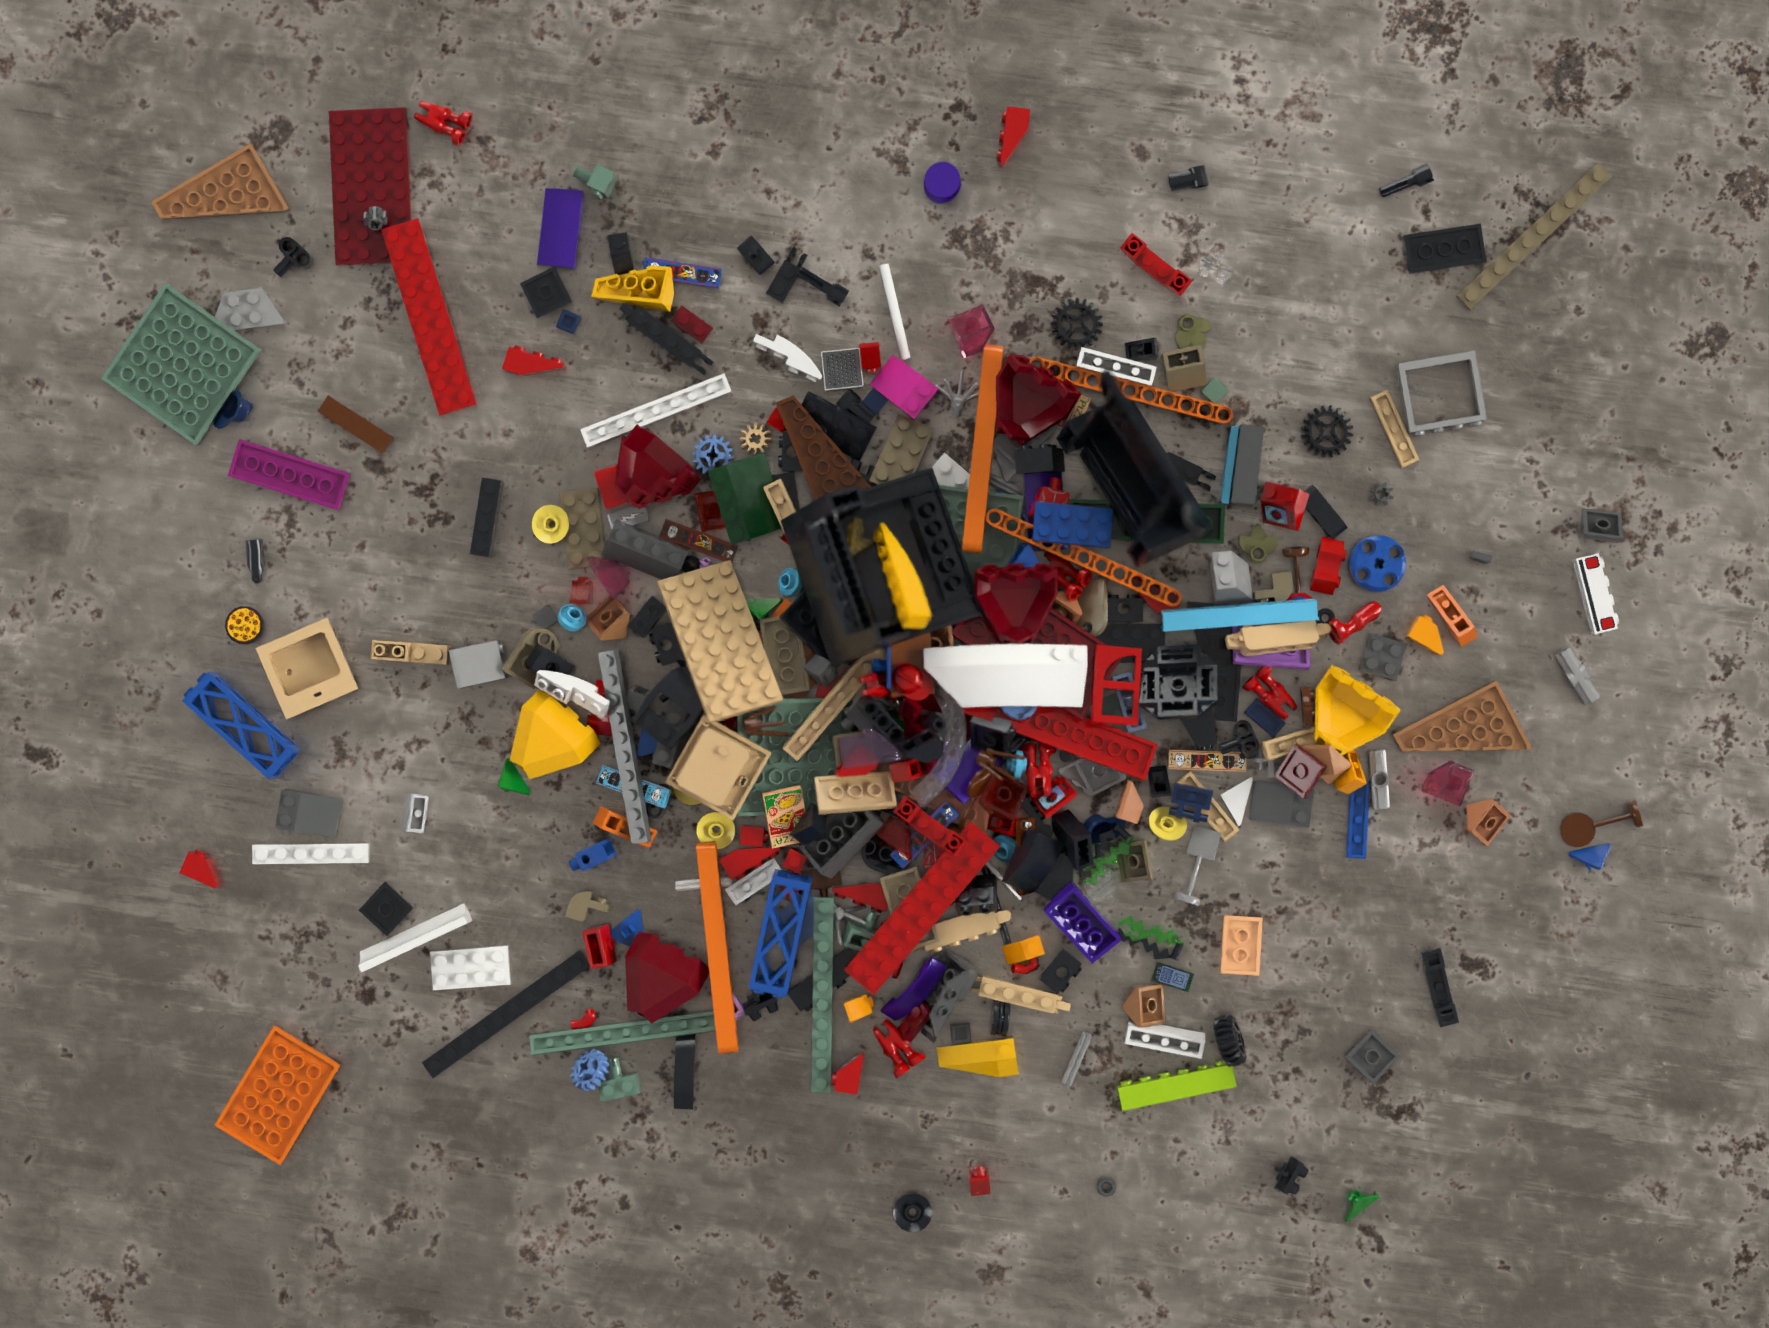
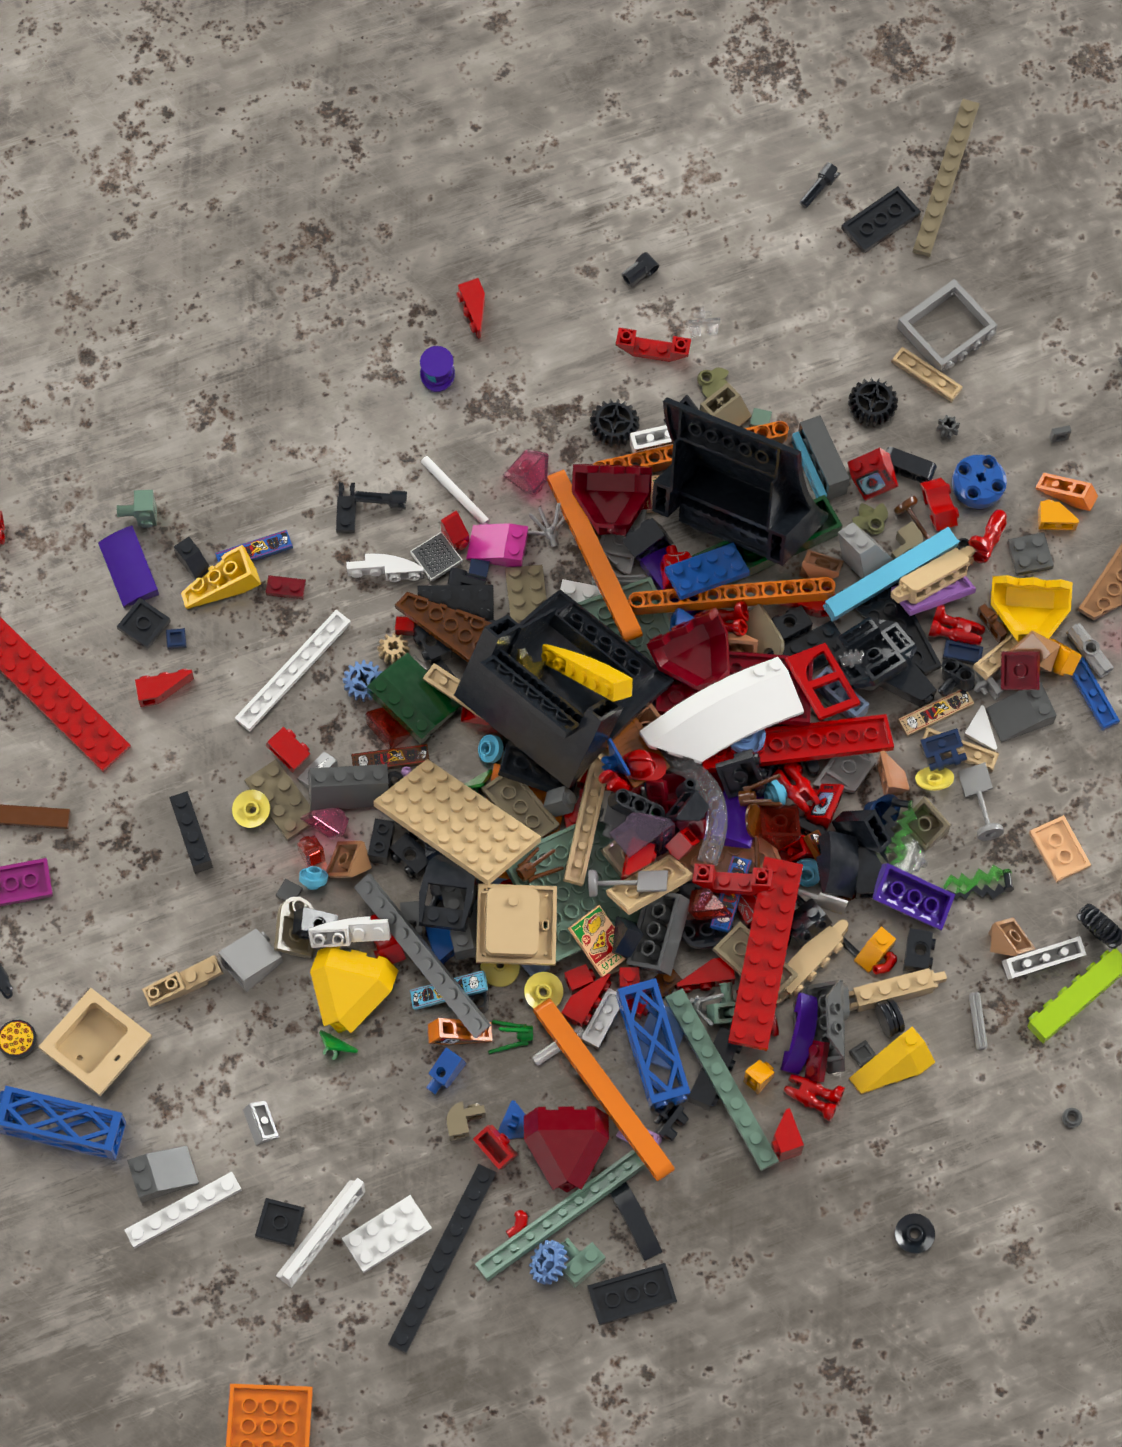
camera: 30 degrees left, 20 degrees down
red slope [179,849,220,888] -> none
dark red panel [614,424,701,509] -> none
black hinge [619,303,713,375] -> none
black beam [737,236,775,275] -> none
red slope [969,1166,990,1196] -> none
black slope [1148,765,1171,798] -> none
tile [1151,962,1194,992] -> none
none -> green plant [488,1020,533,1054]
none -> black plate [587,1263,677,1326]
none -> light grey piece [588,870,668,897]
none -> nougat slope [799,550,844,579]
none -> clear piece [838,649,864,668]

